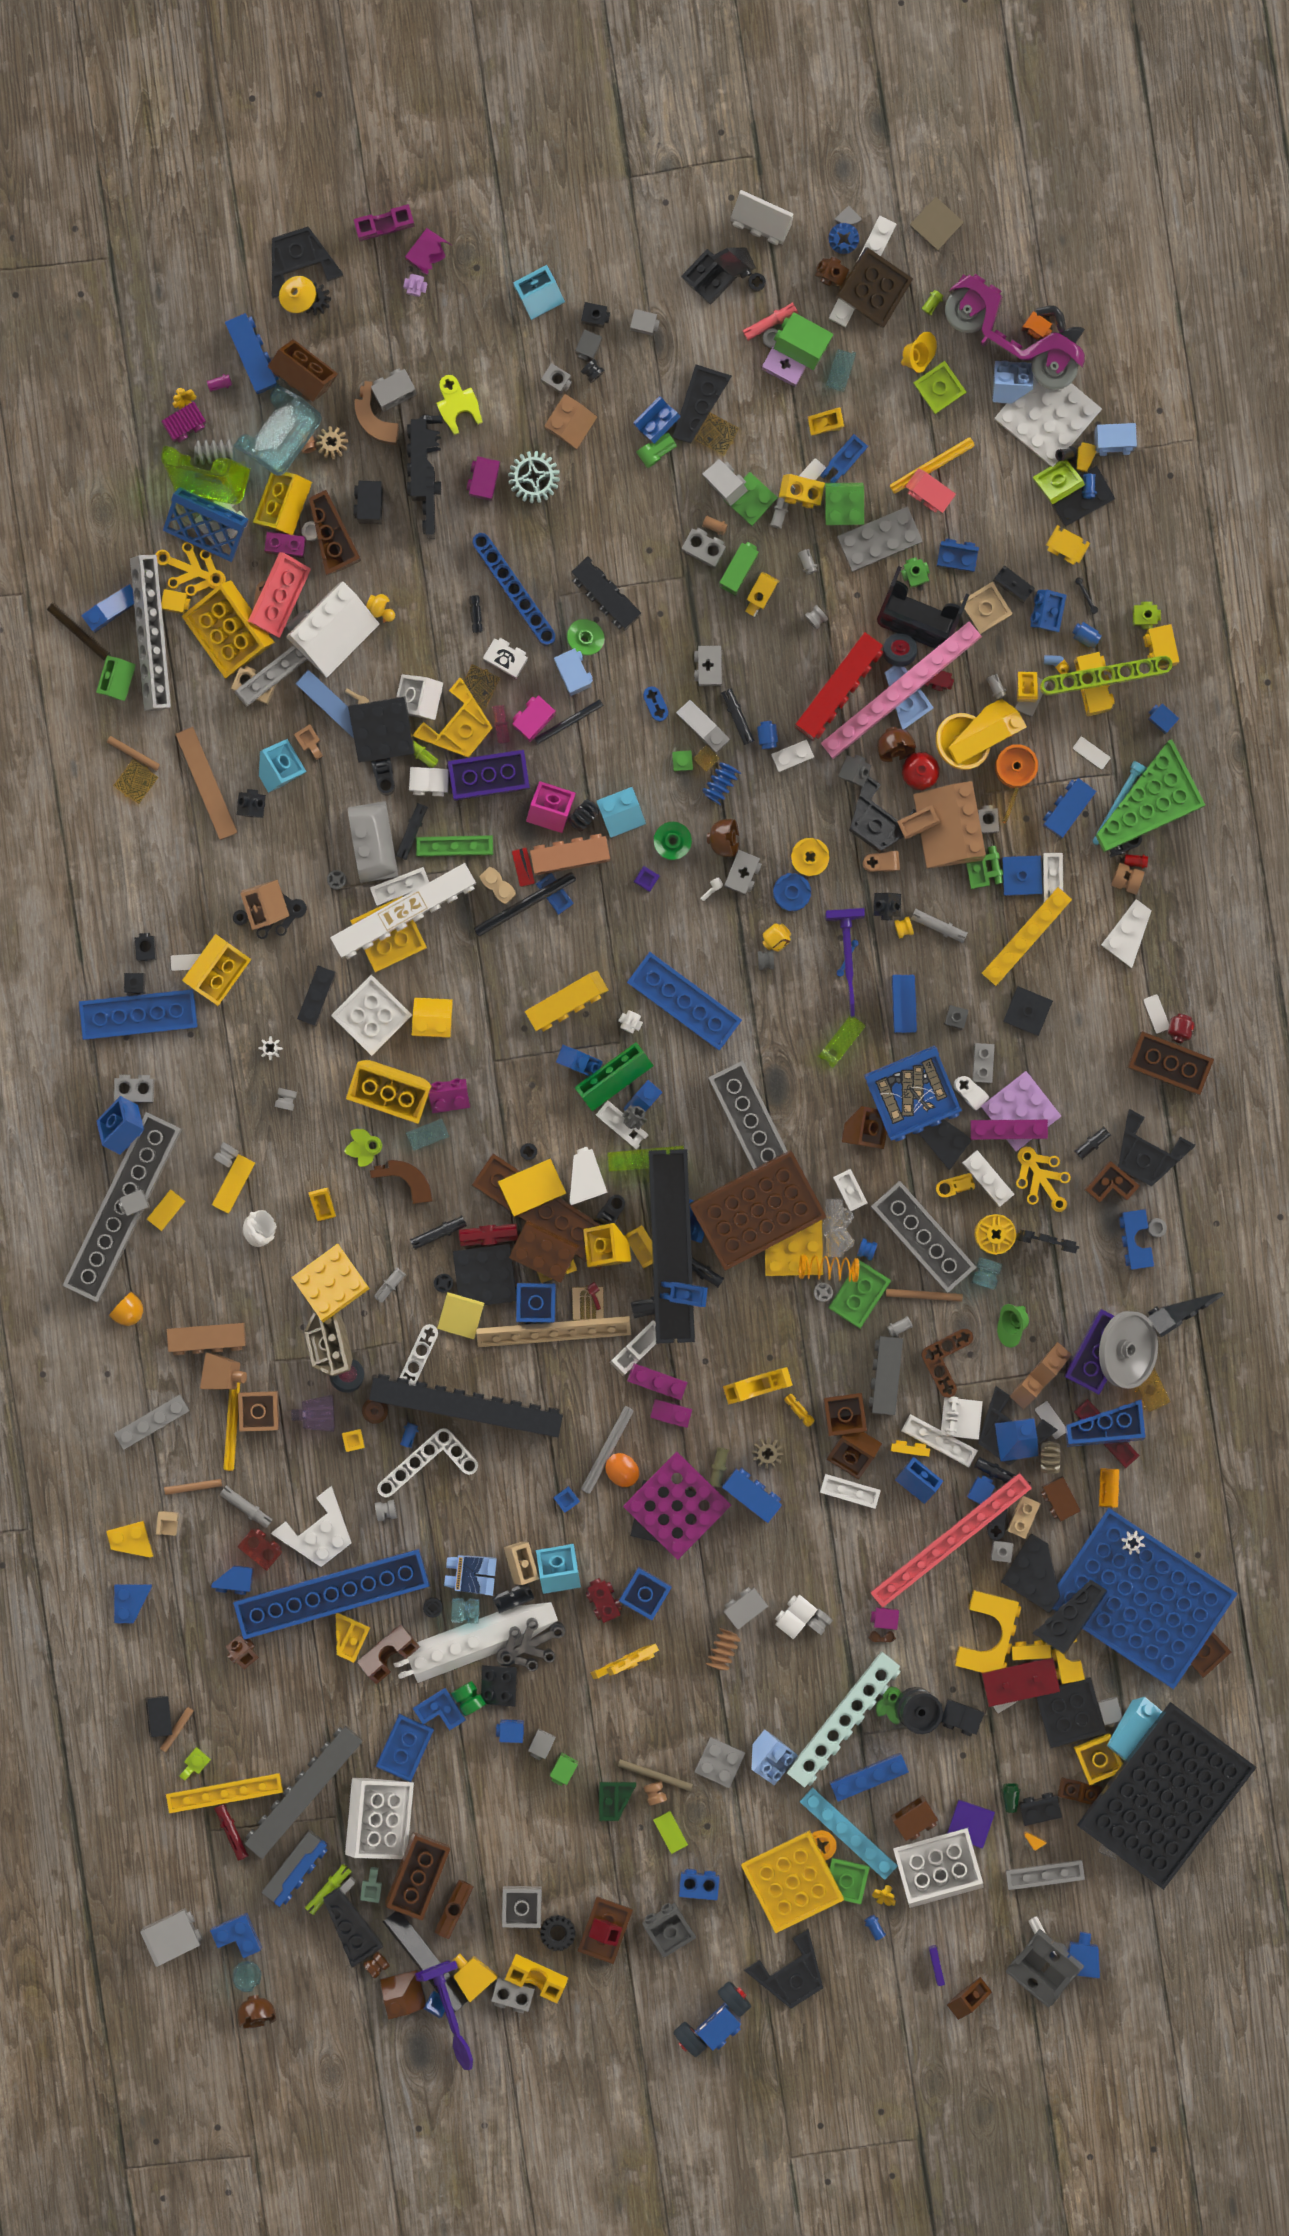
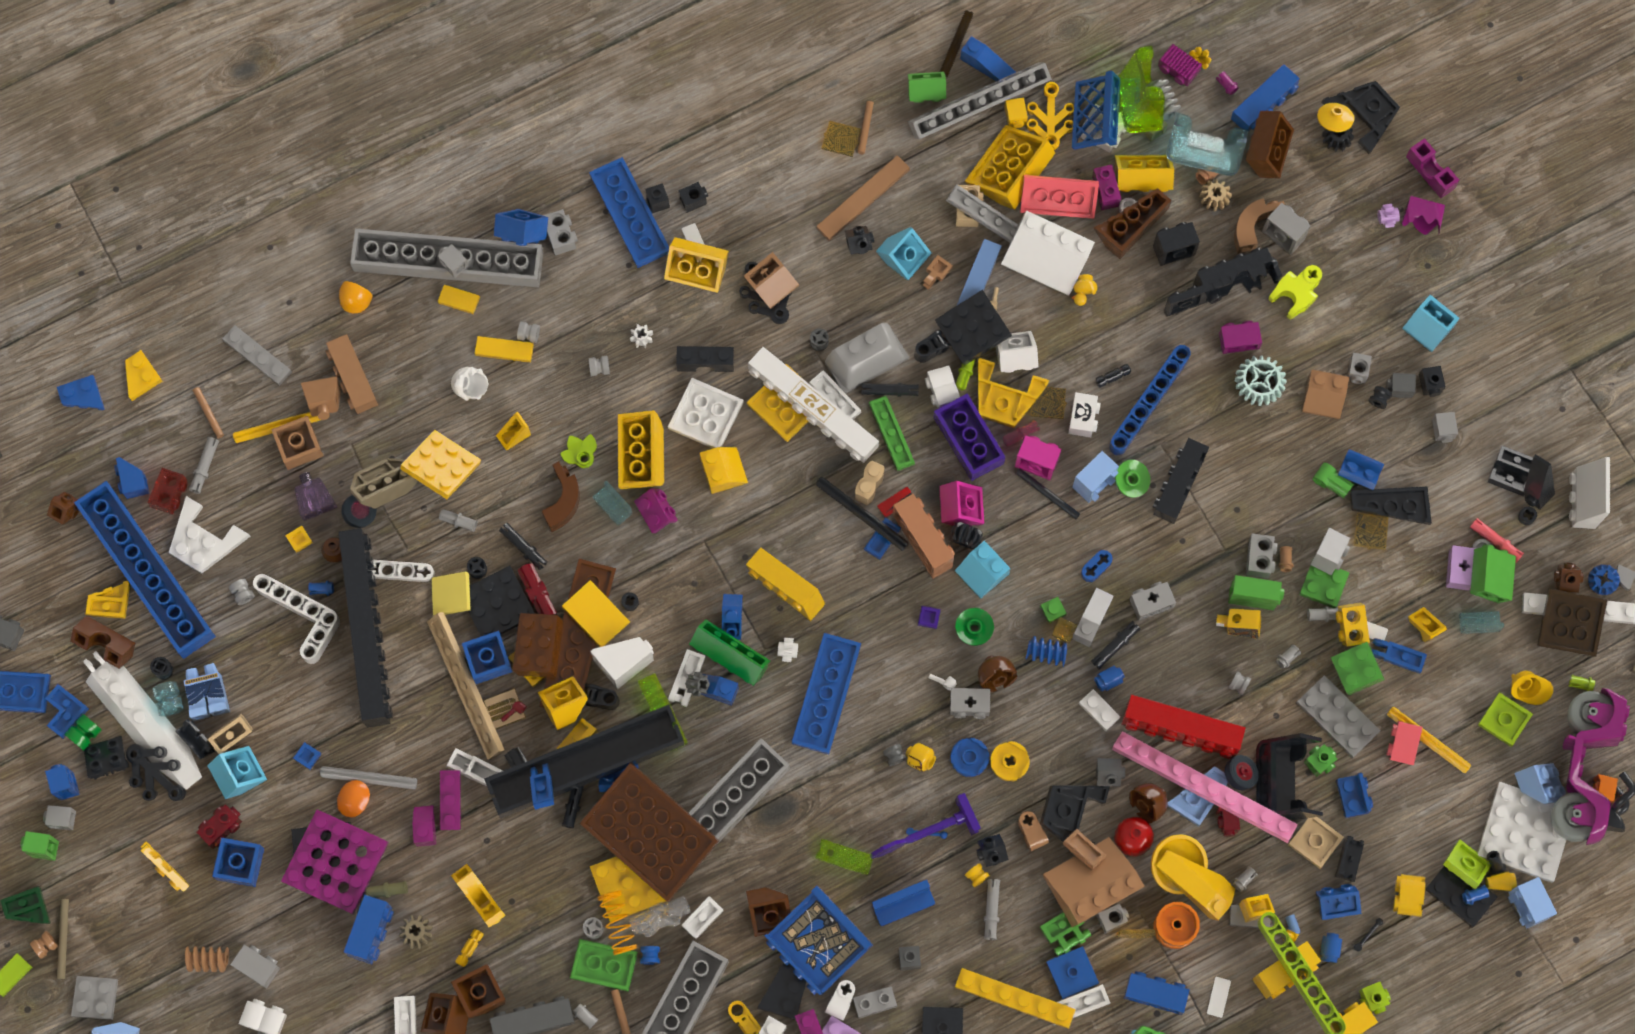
camera: 70 degrees right, 15 degrees down
tan panel [156,1511,179,1536] -> none

